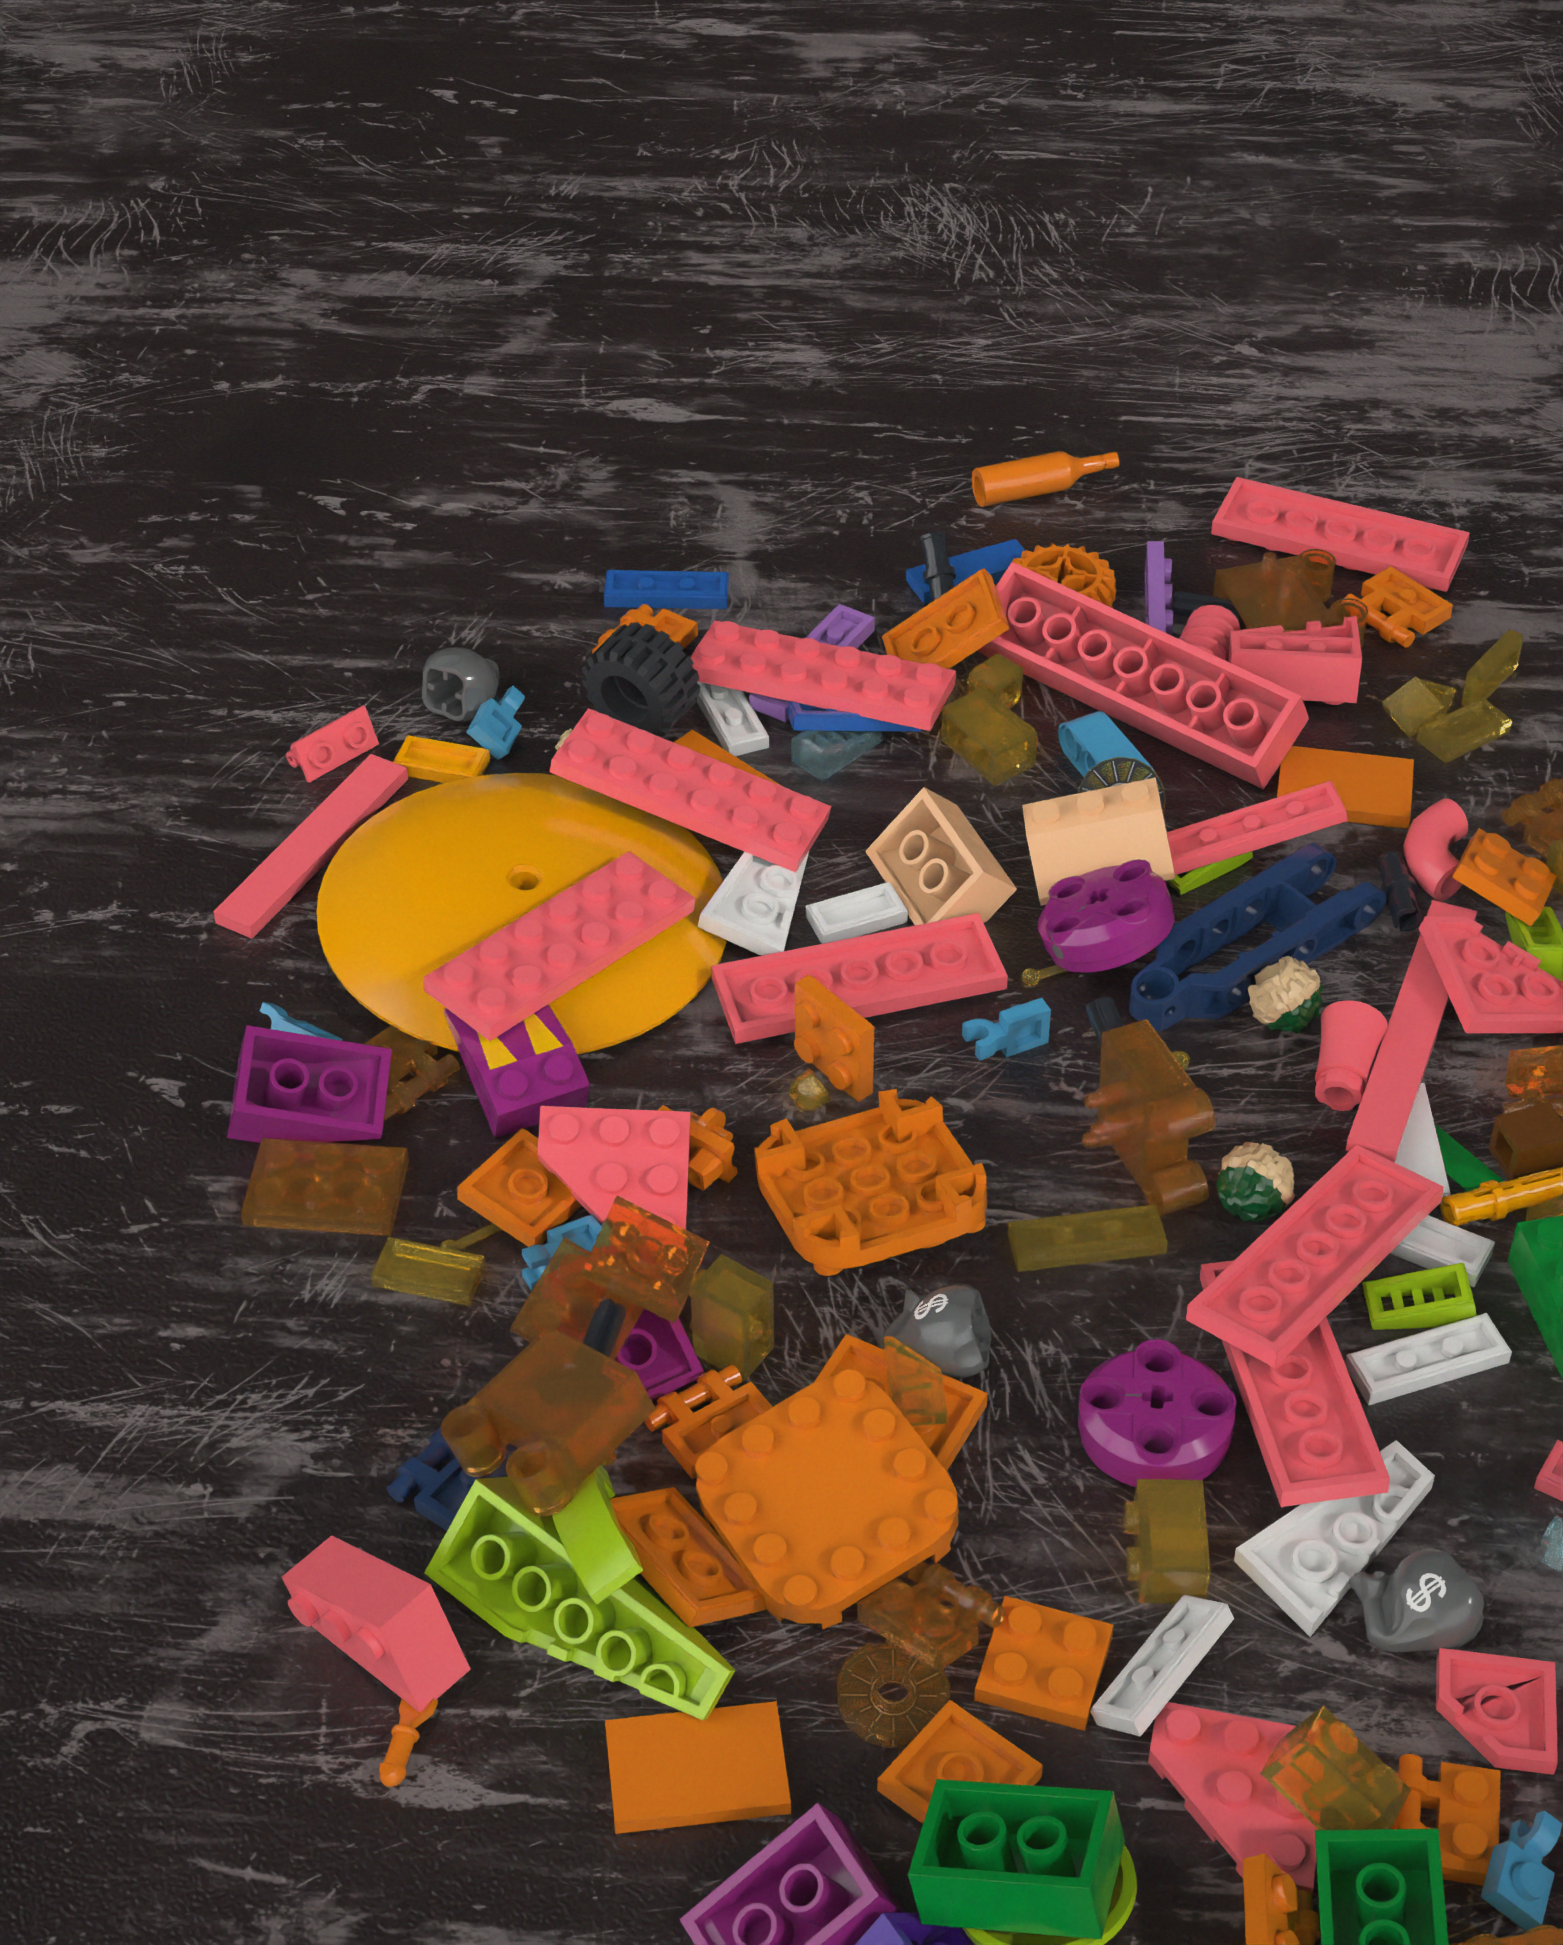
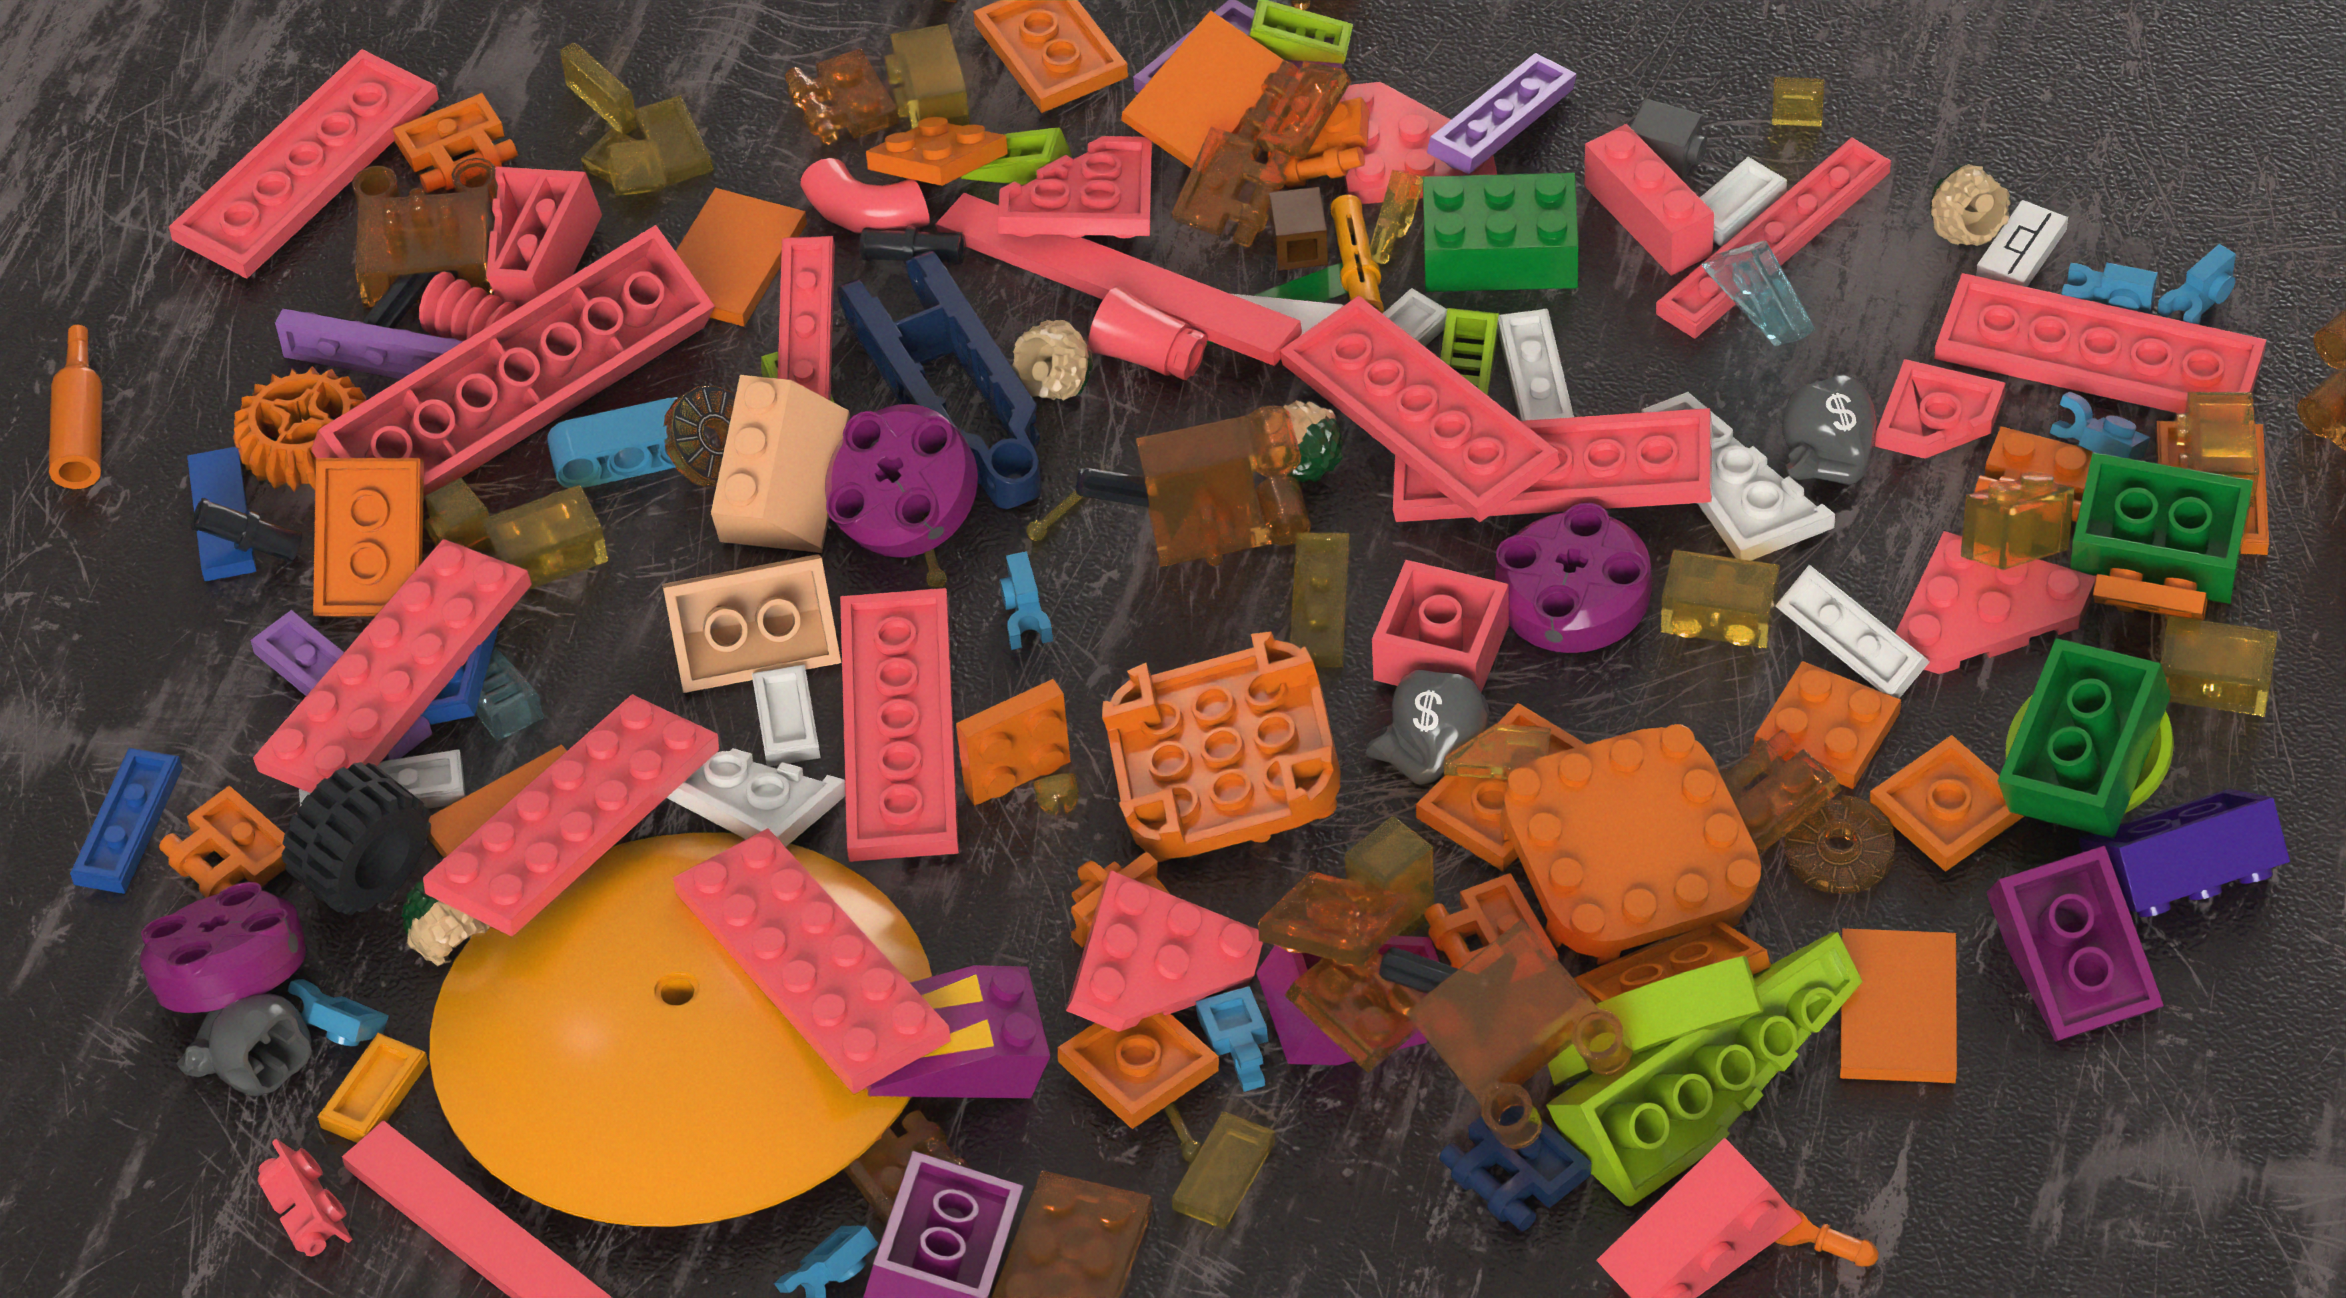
camera: 75 degrees left, 5 degrees up
none -> magenta piece [140,882,306,1013]
none -> coral brick [1372,560,1509,693]

